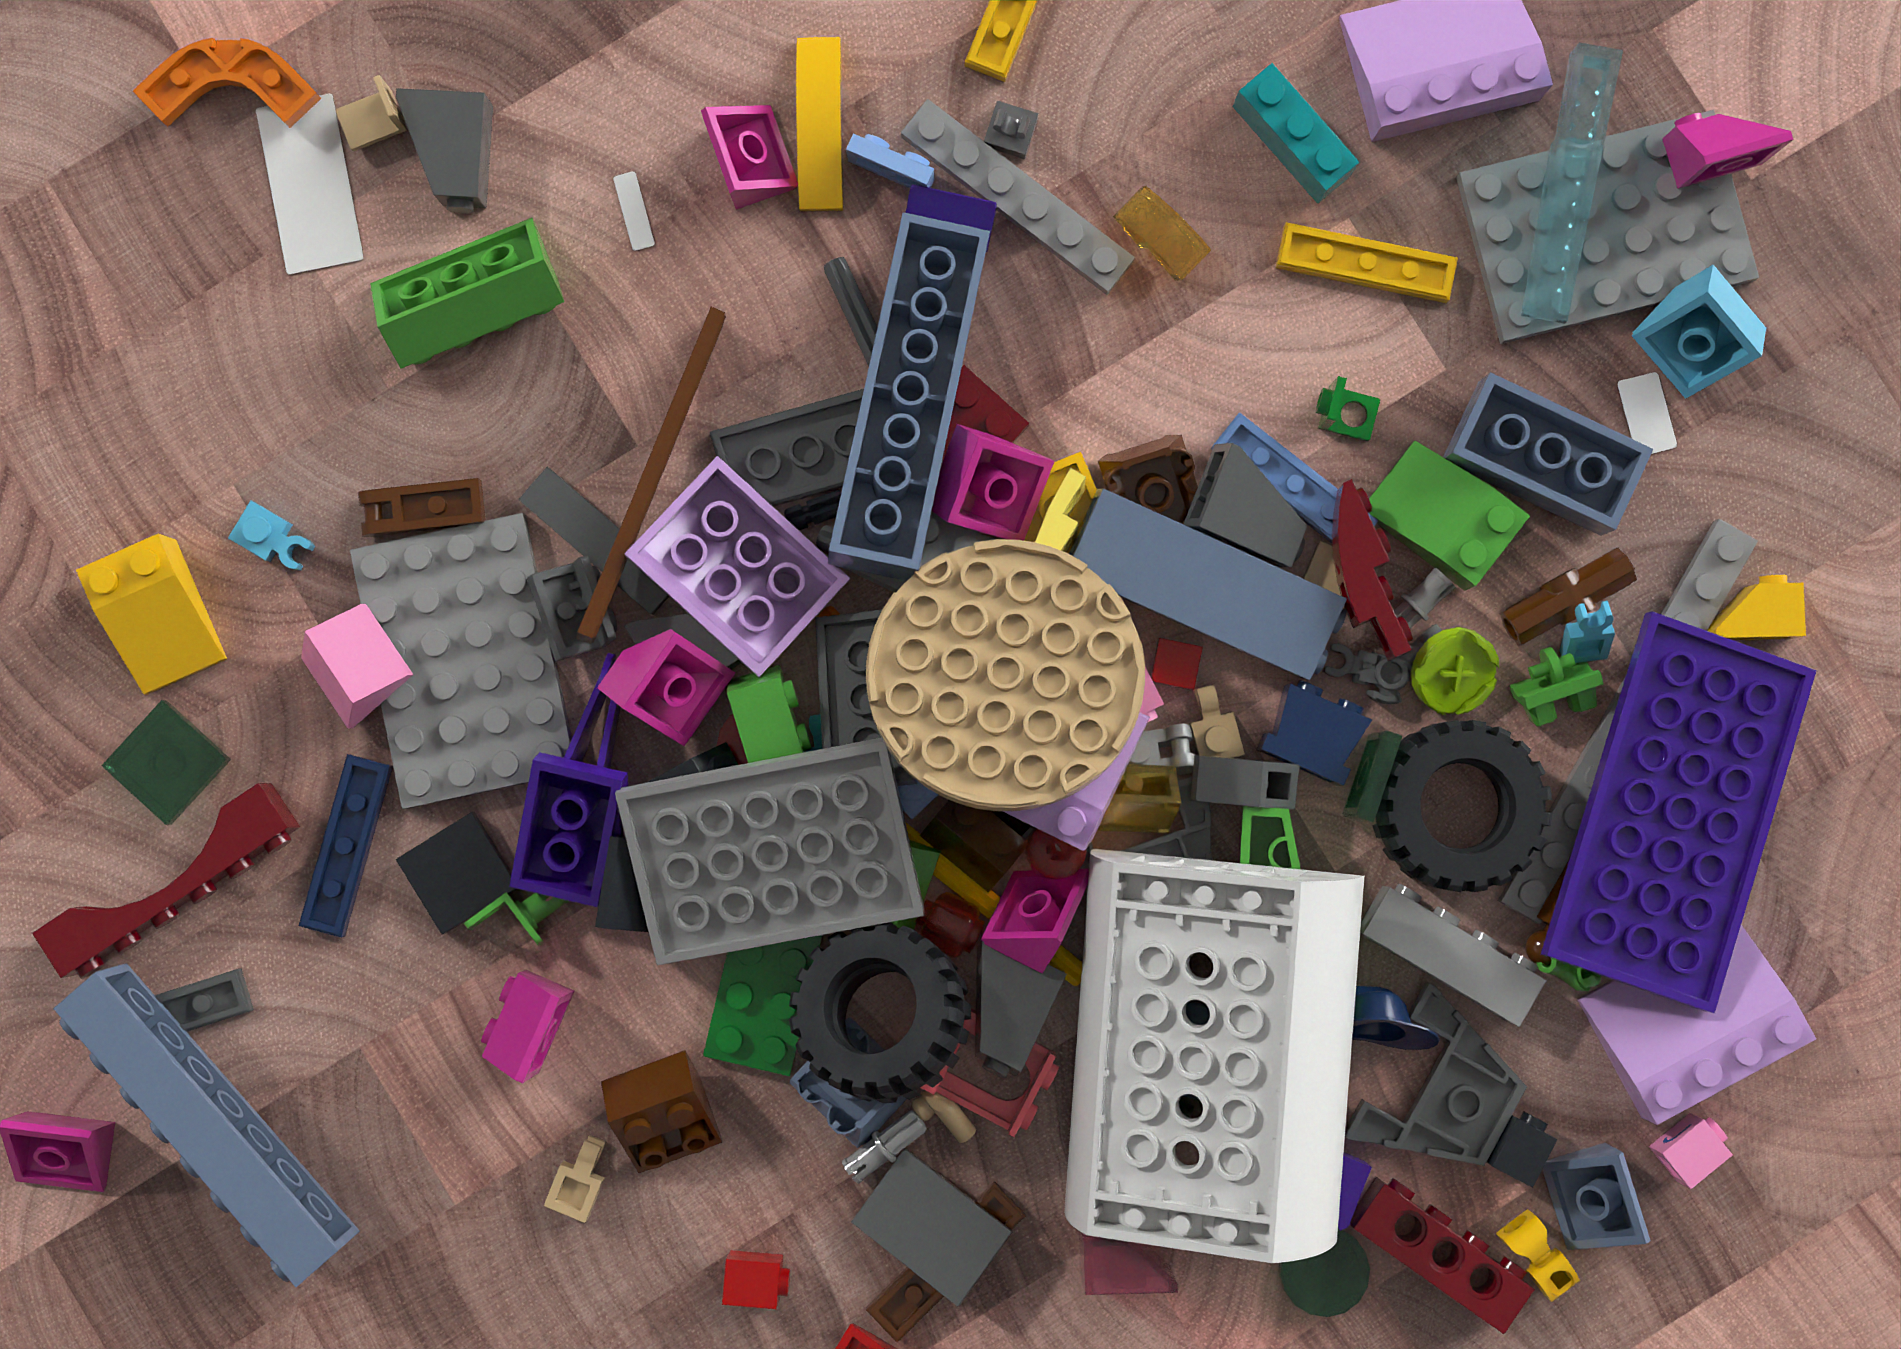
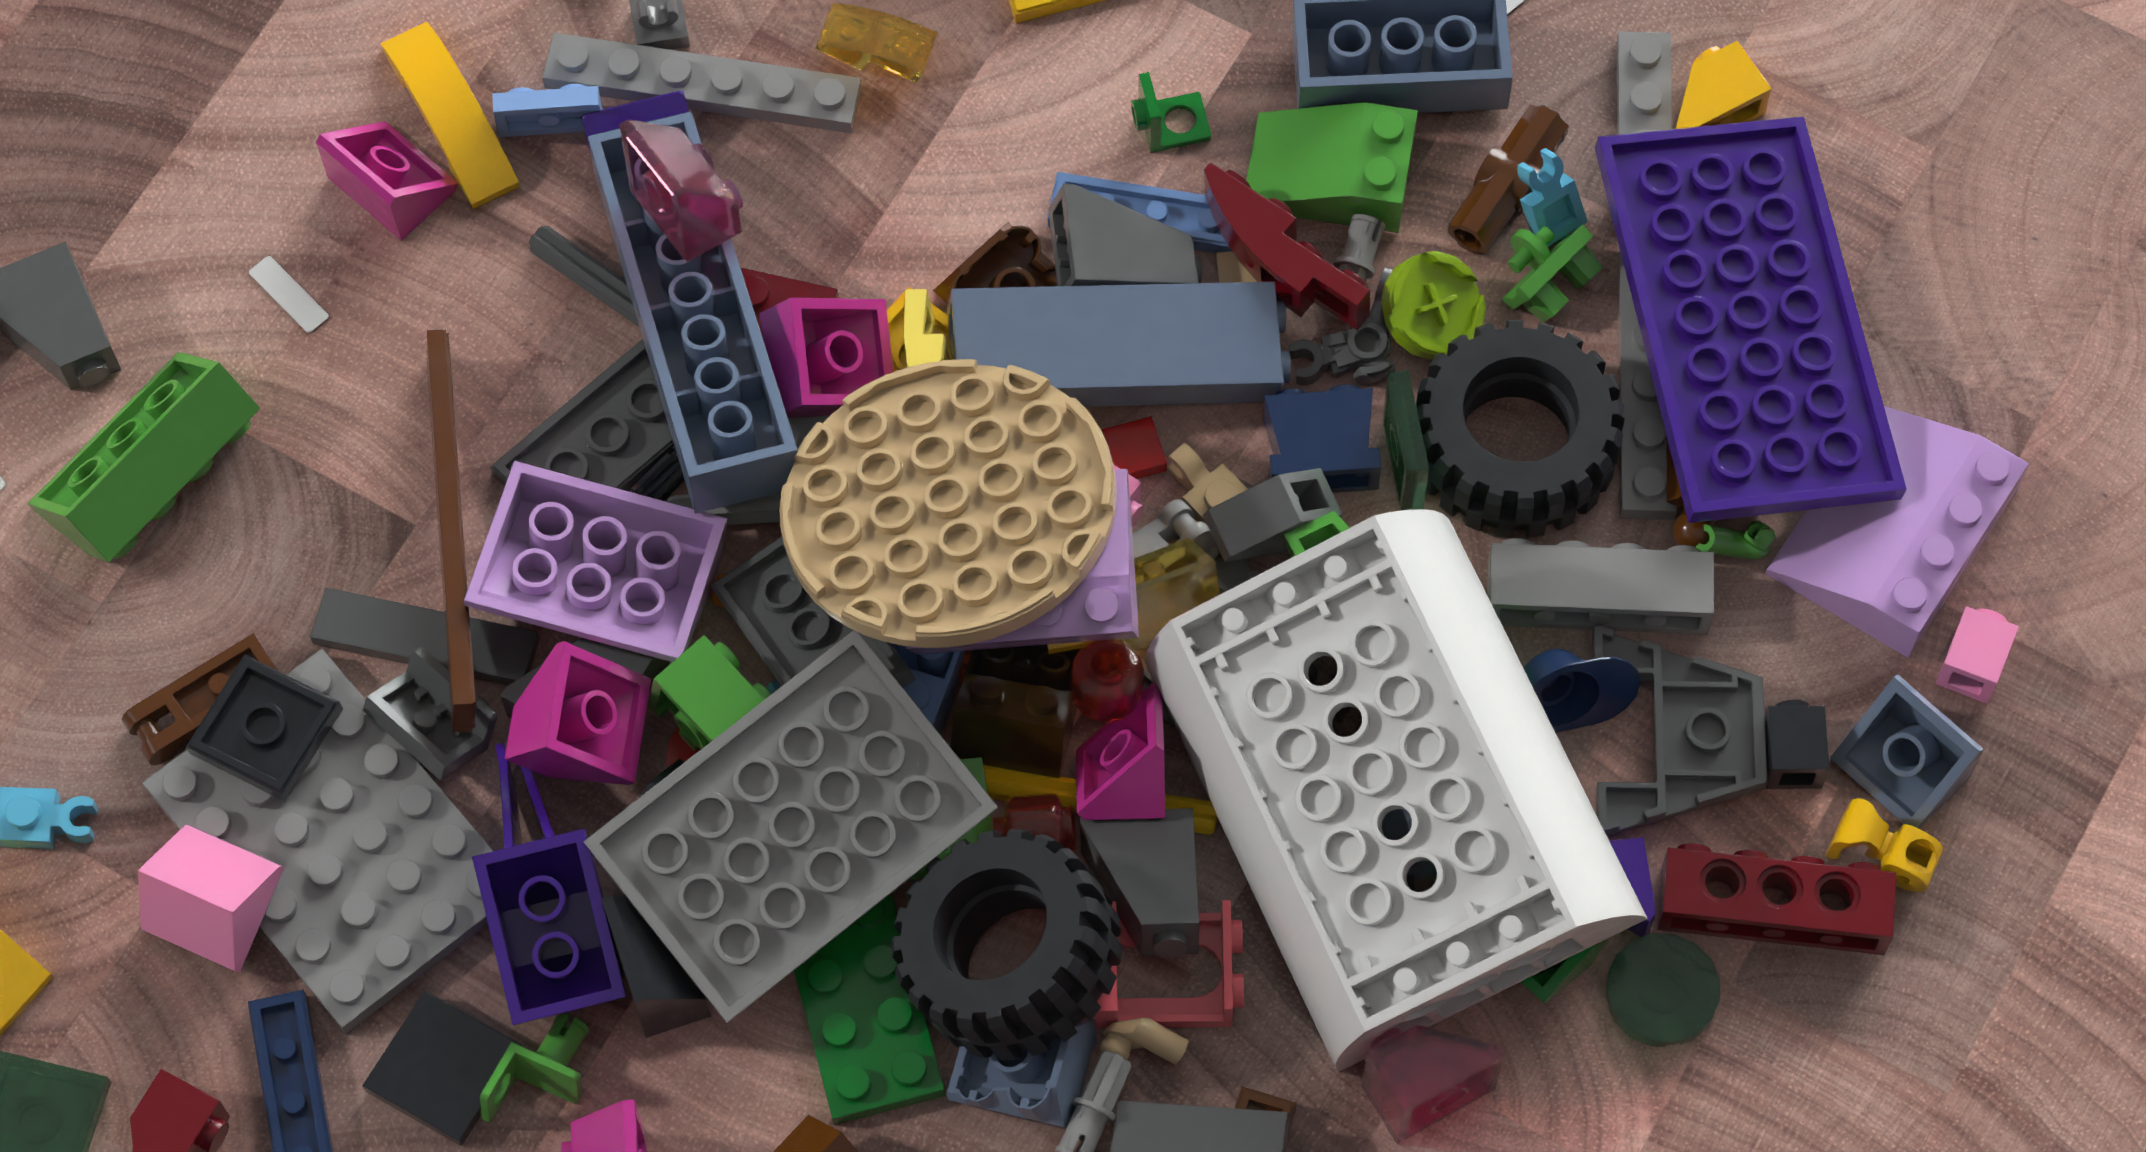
camera: 30 degrees left, 20 degrees down
none -> black tile [186,654,343,802]
none -> clear pink slope [619,119,743,262]

